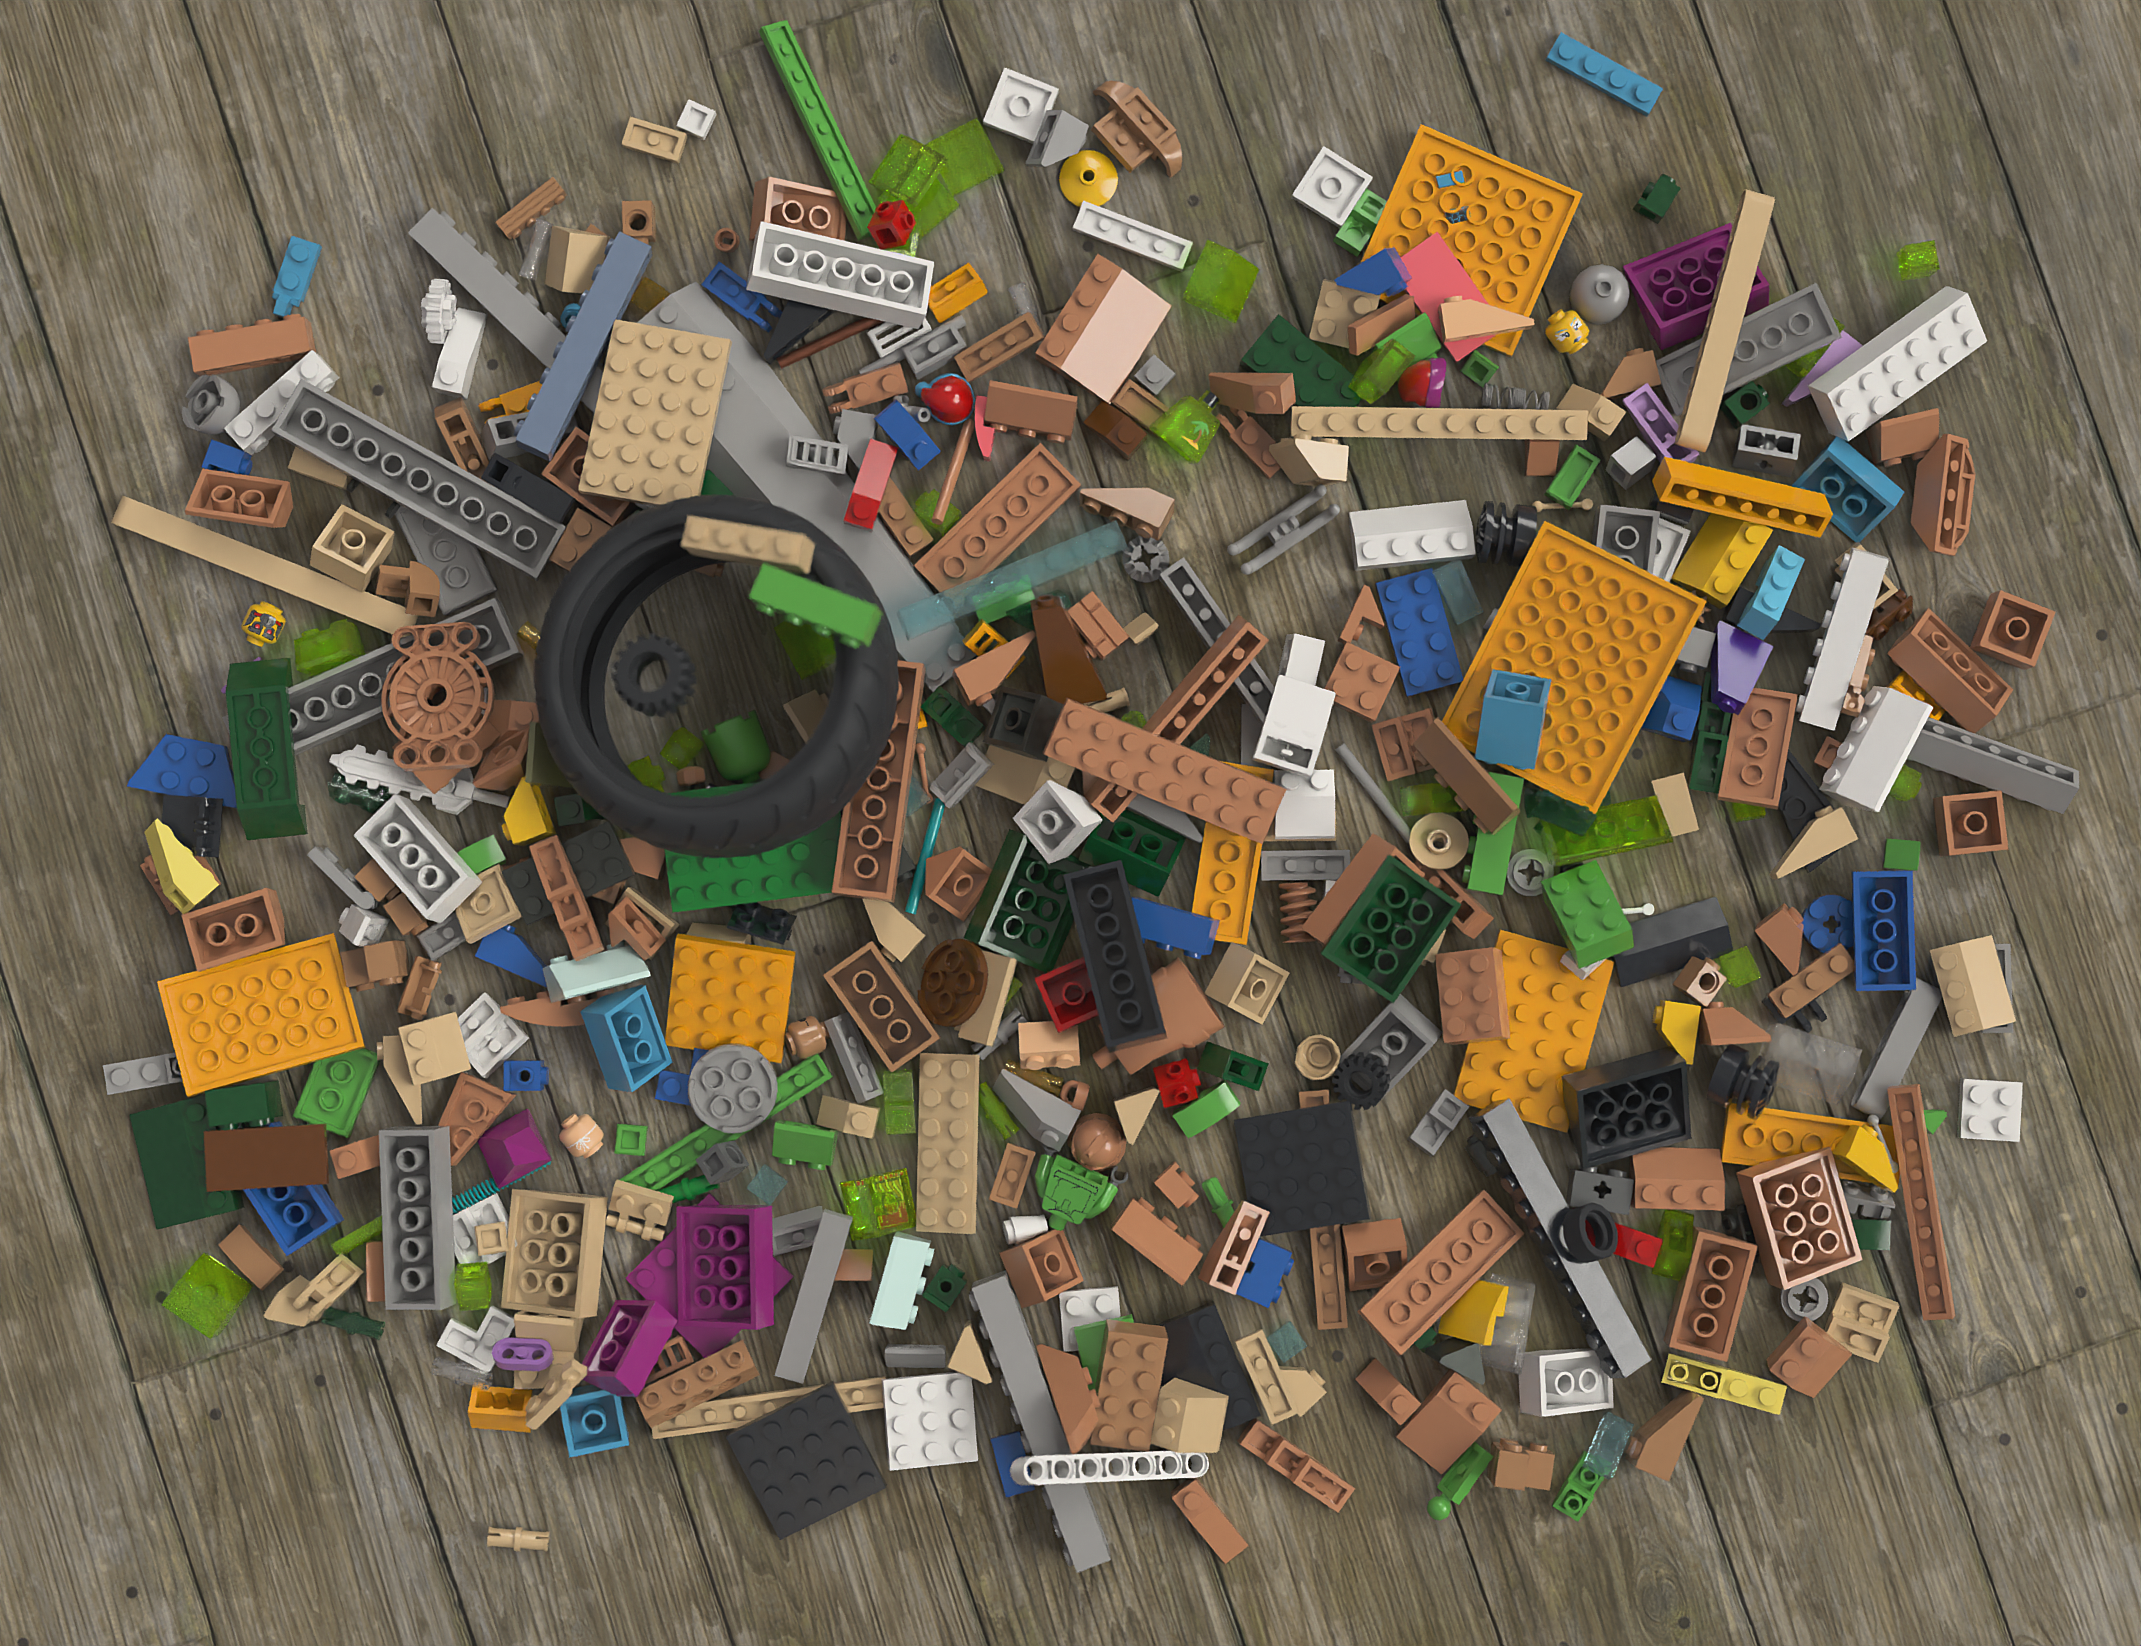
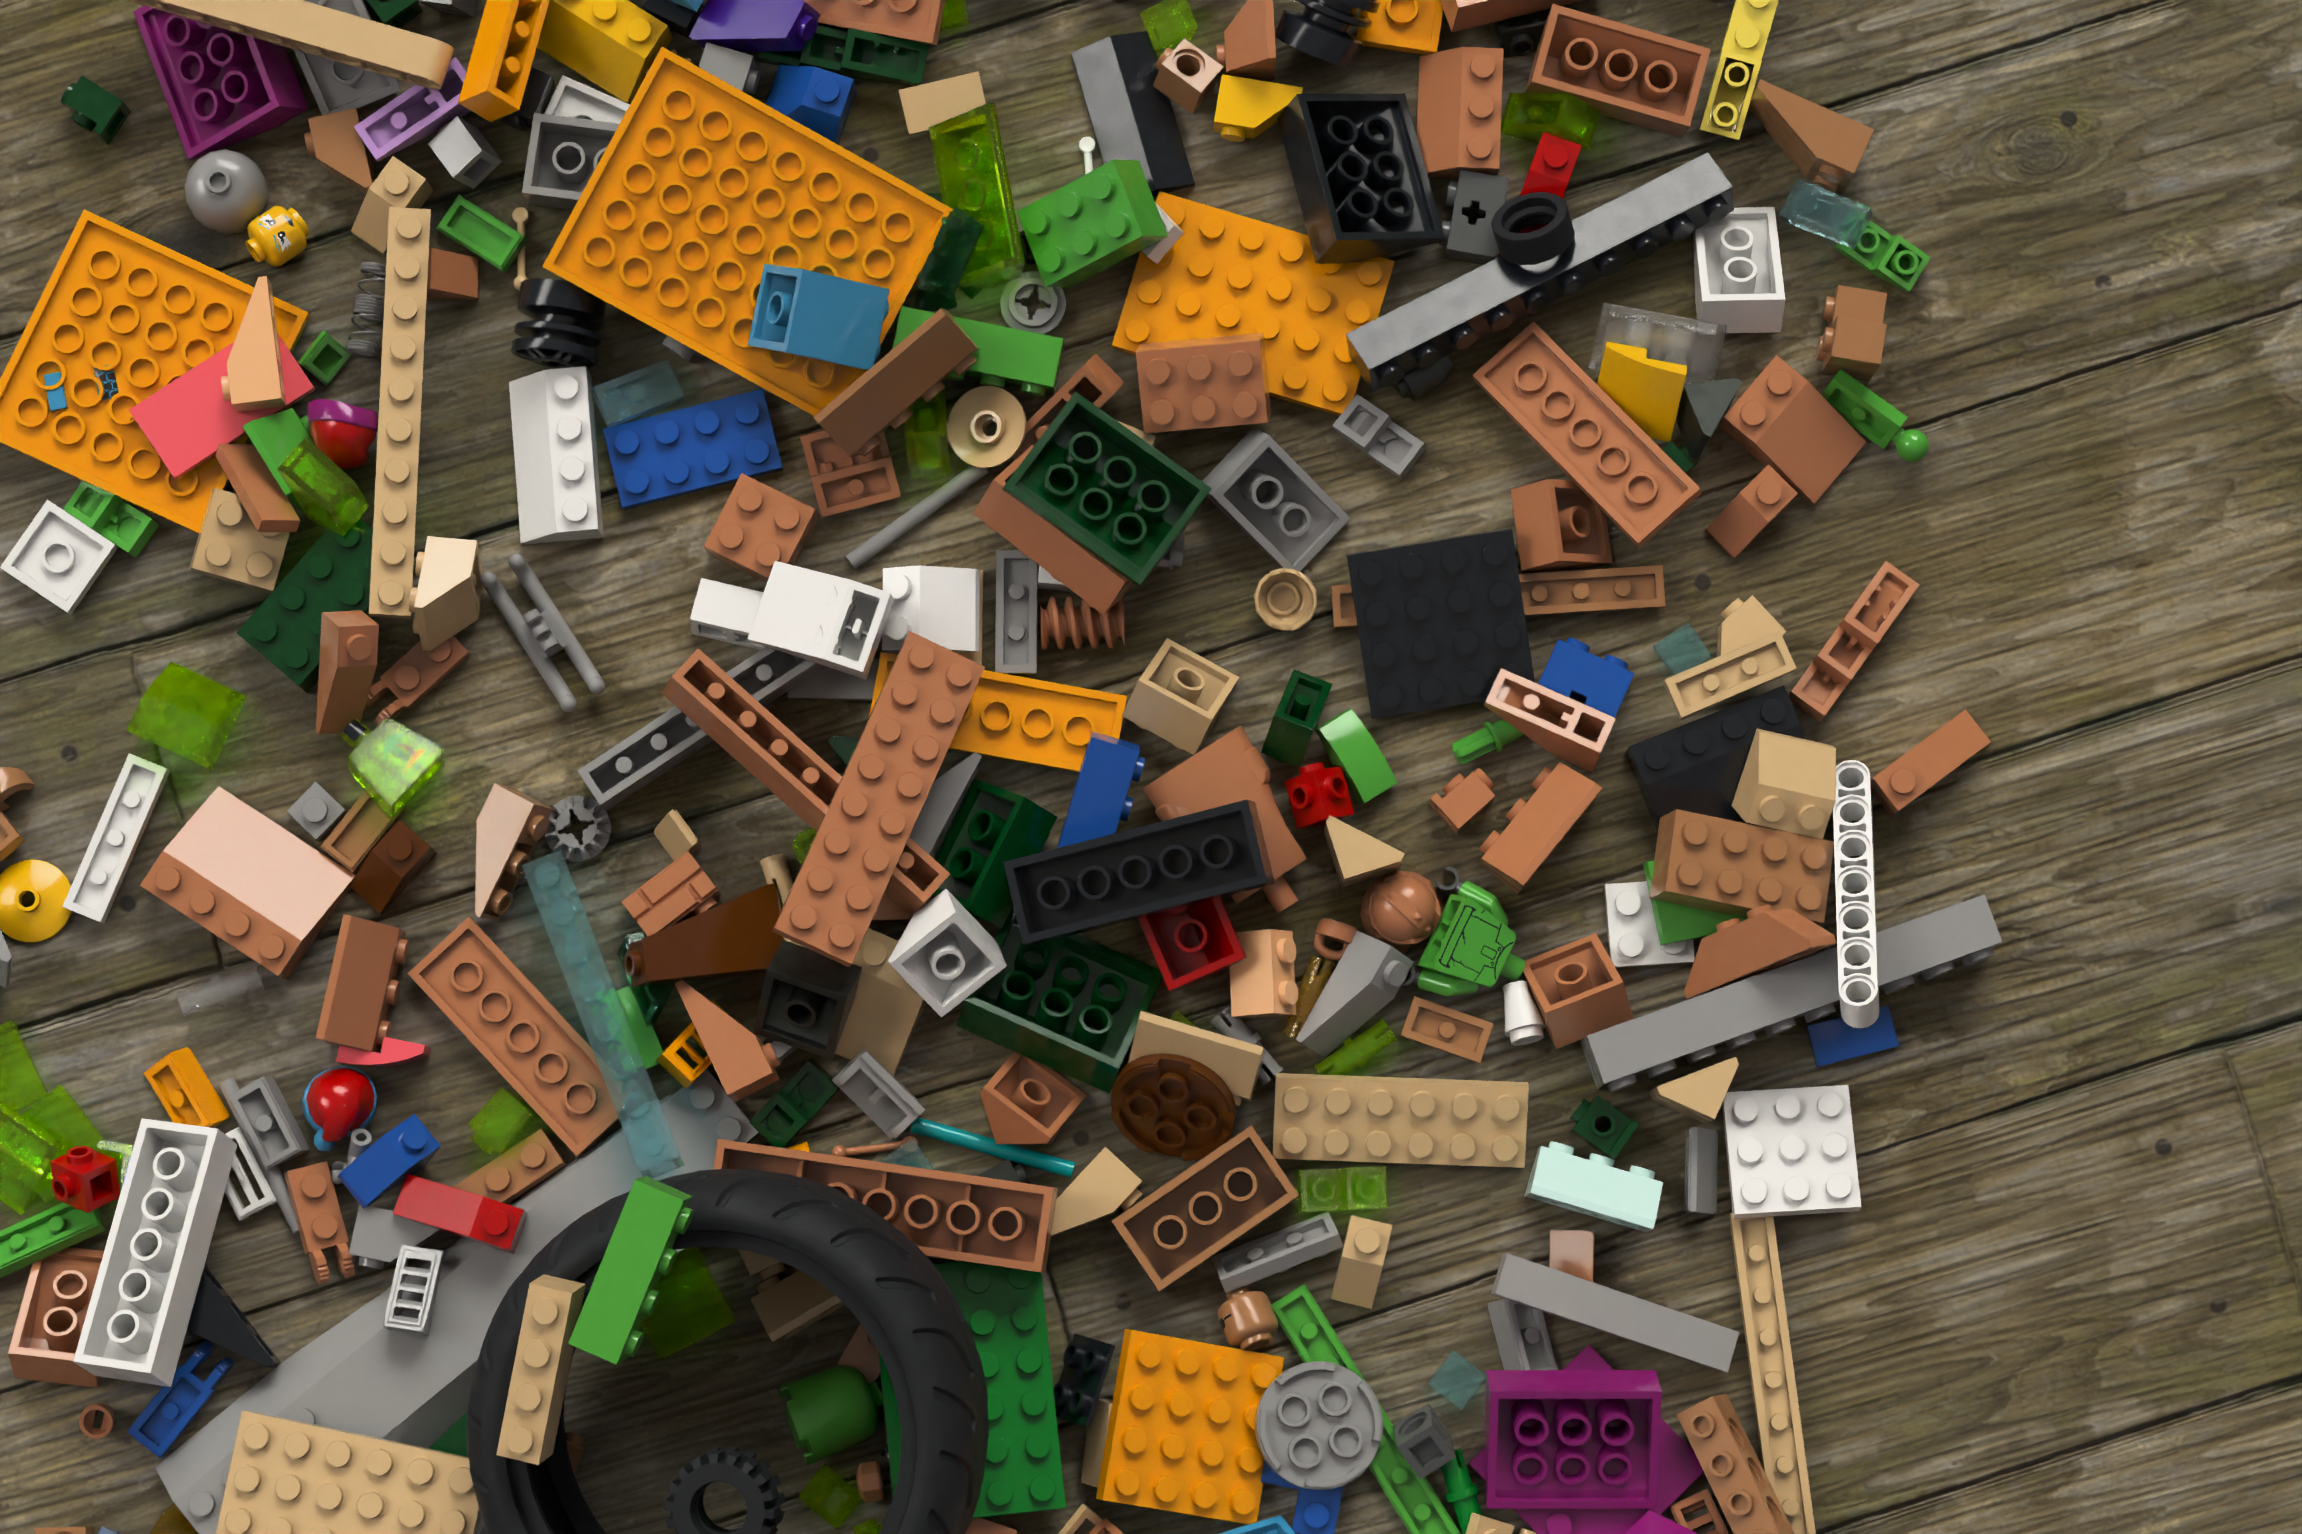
camera: 85 degrees left, 5 degrees down
black plate [726,1381,887,1540] -> none
bright green slope [772,1119,838,1170] -> none
copper bar [777,317,884,369] -> none
clear neon green slope [840,1168,916,1241] -> none
nougat bar [931,419,975,525] -> none
medium nougat plate [954,312,1044,383] -> none
black tyre [1332,1052,1390,1110] -> none
blue slope [1334,247,1412,297] -> none
nougat slope [1338,585,1384,644] -> none

